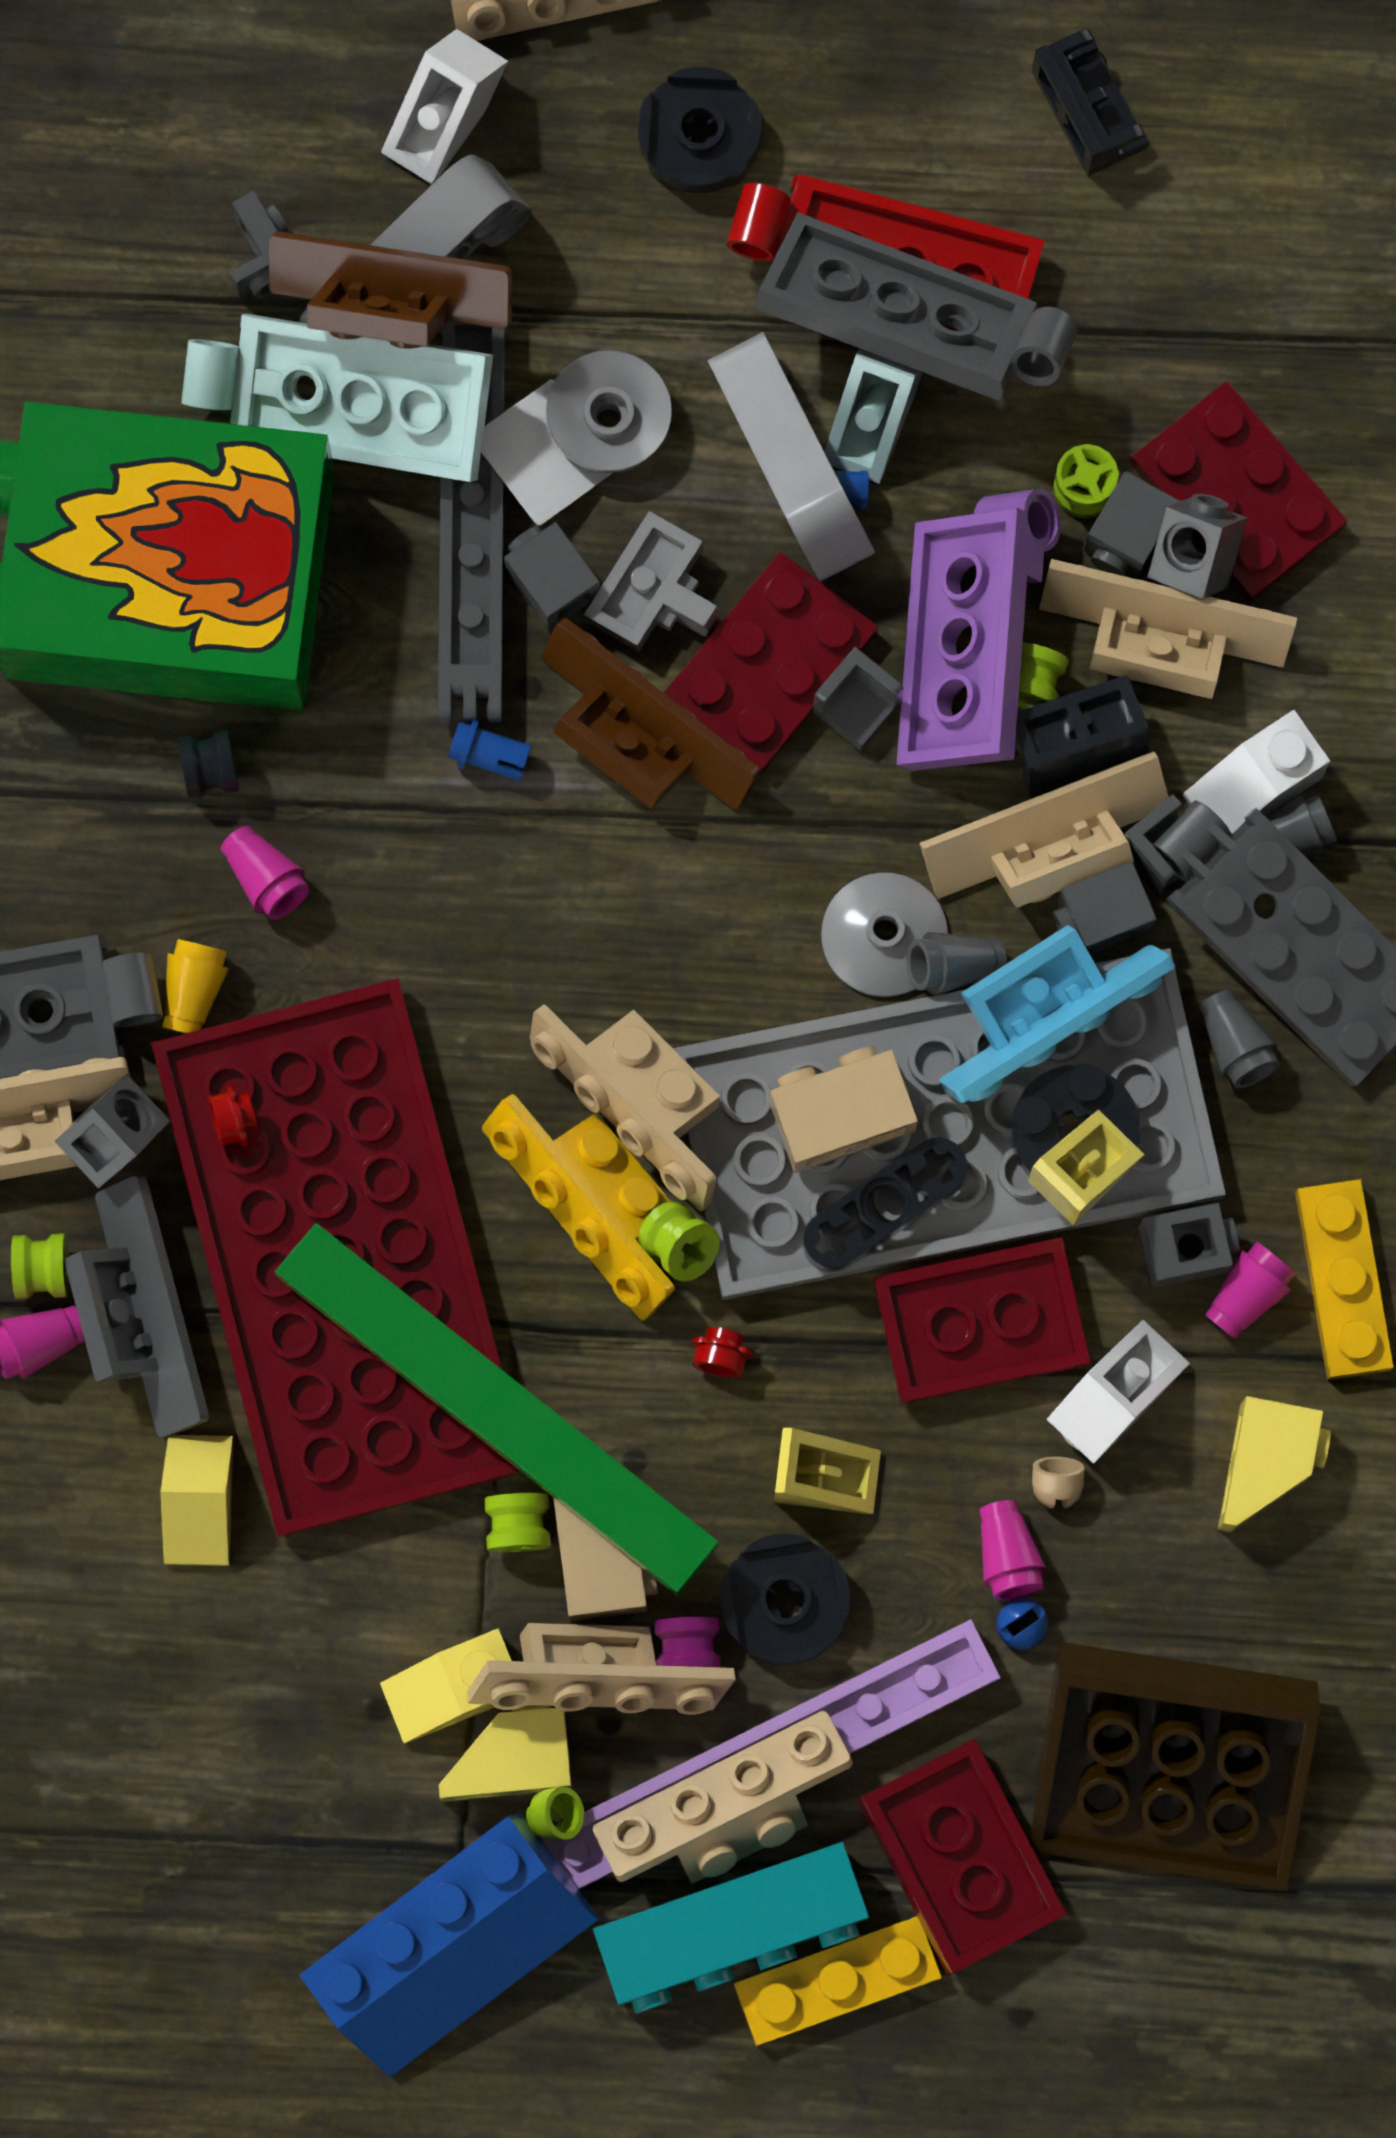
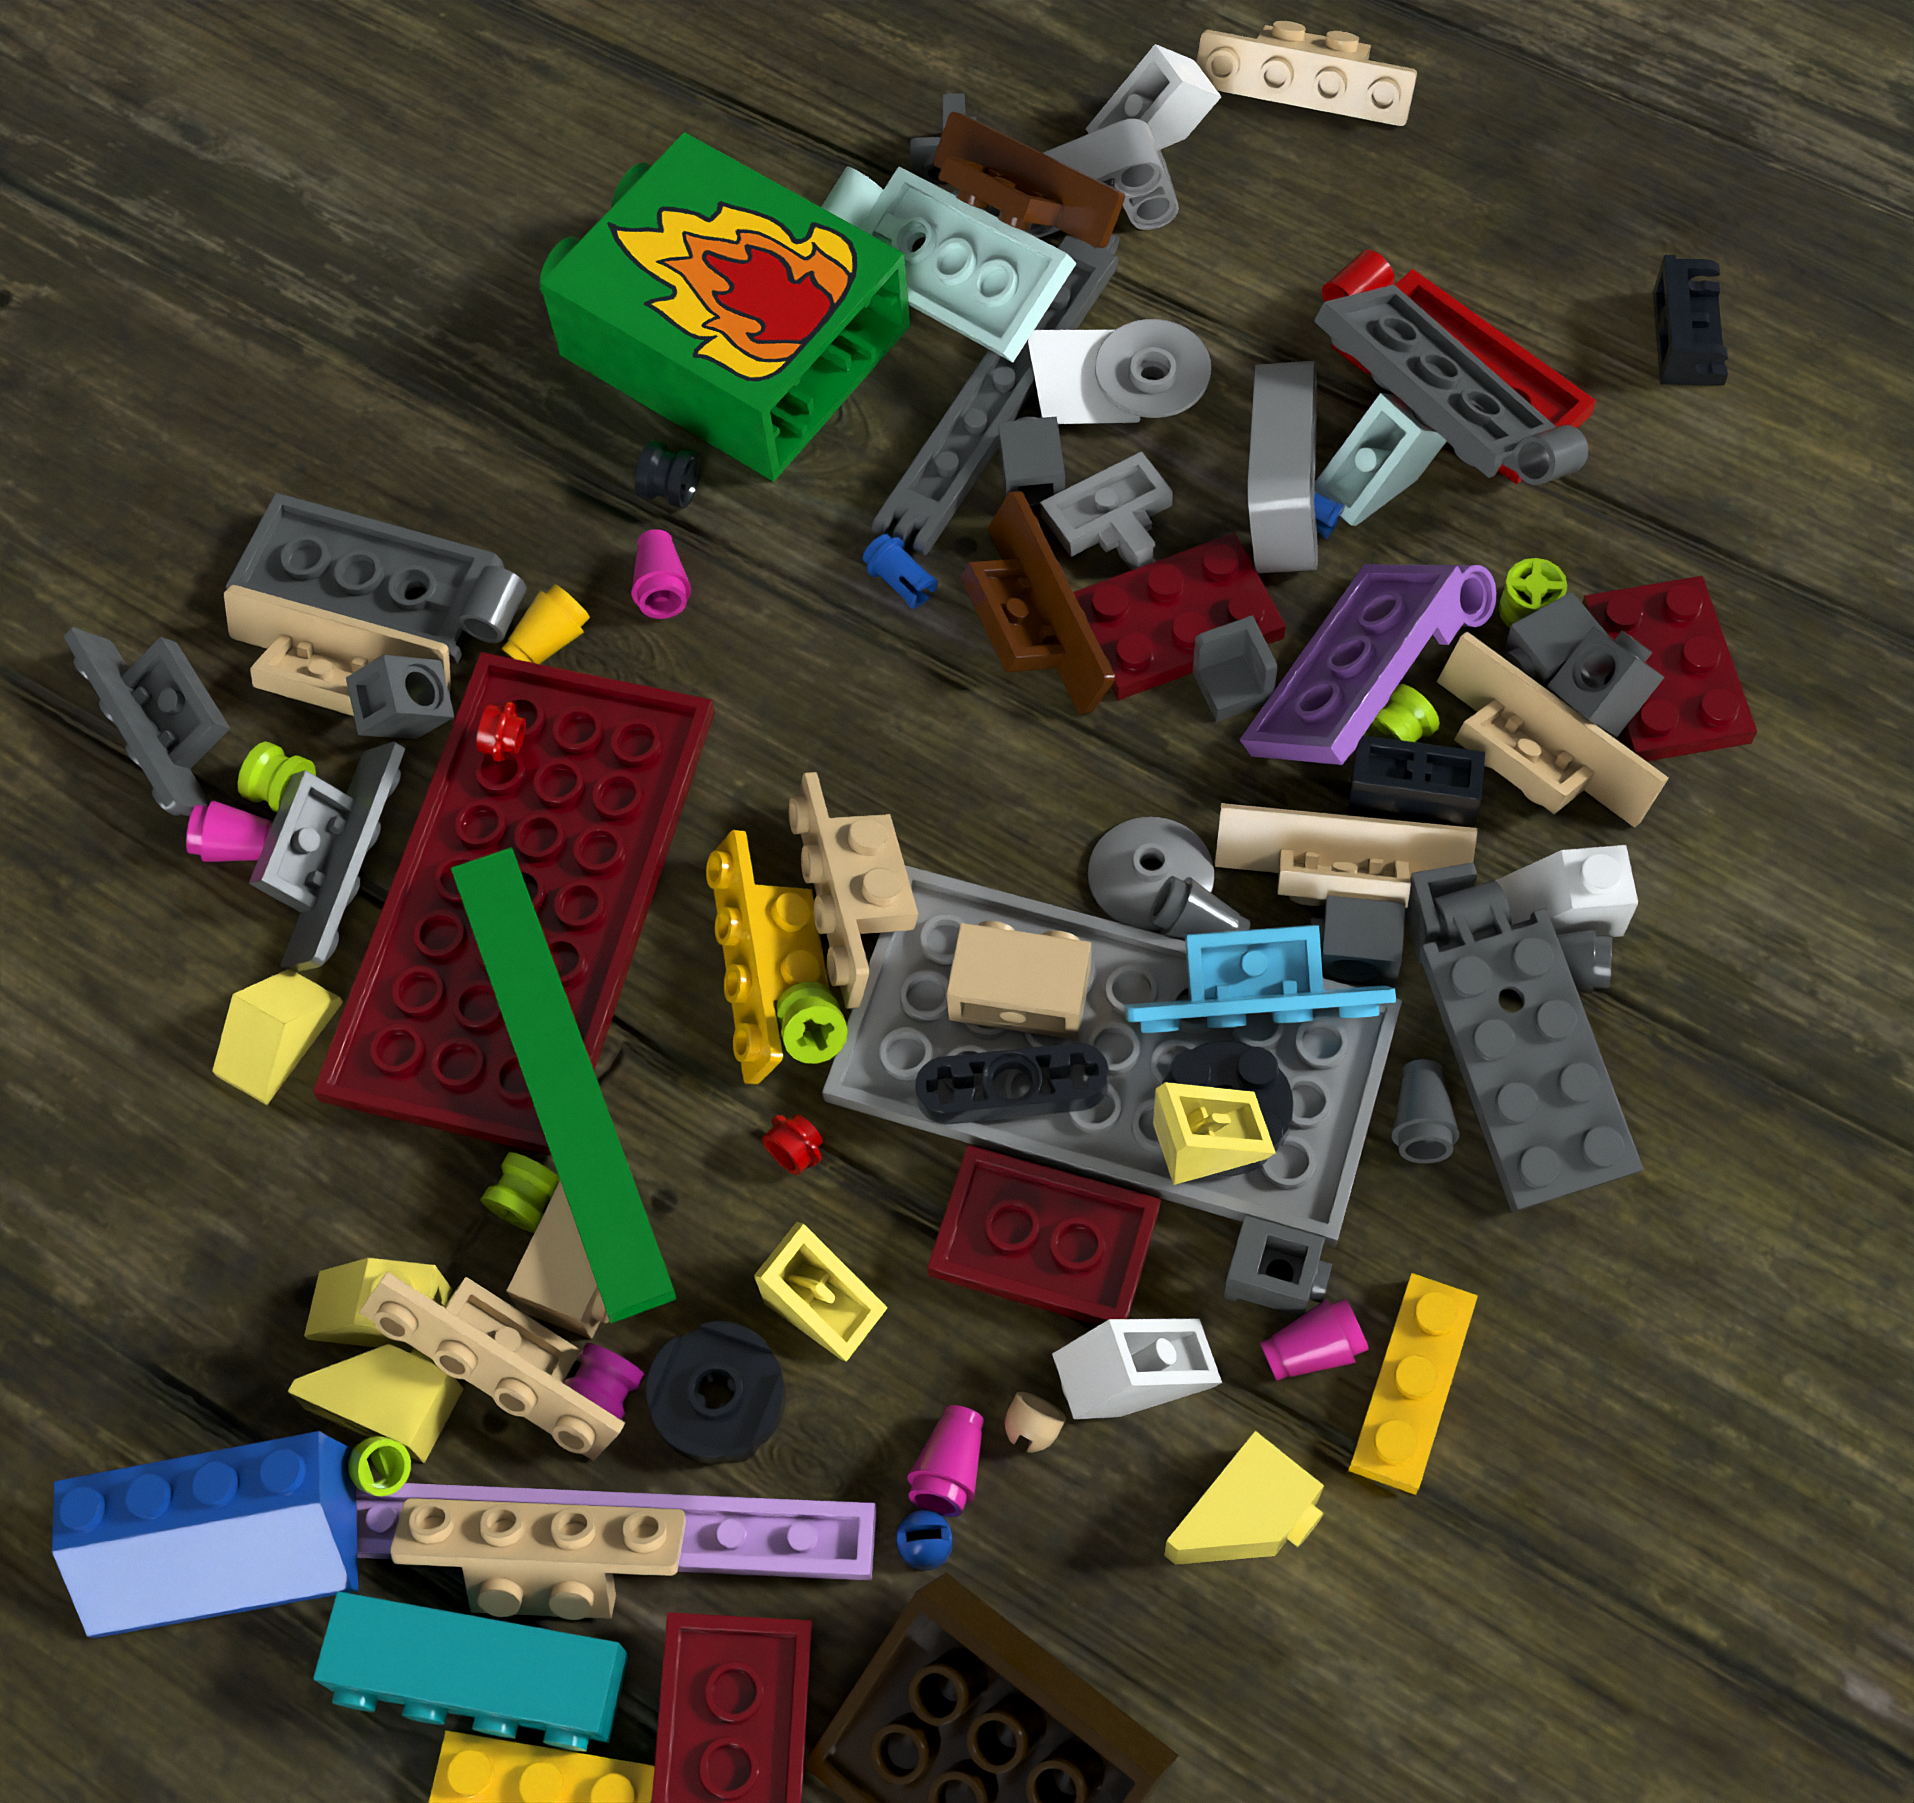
camera: 35 degrees right, 15 degrees down
black plate [638,67,762,193] -> none

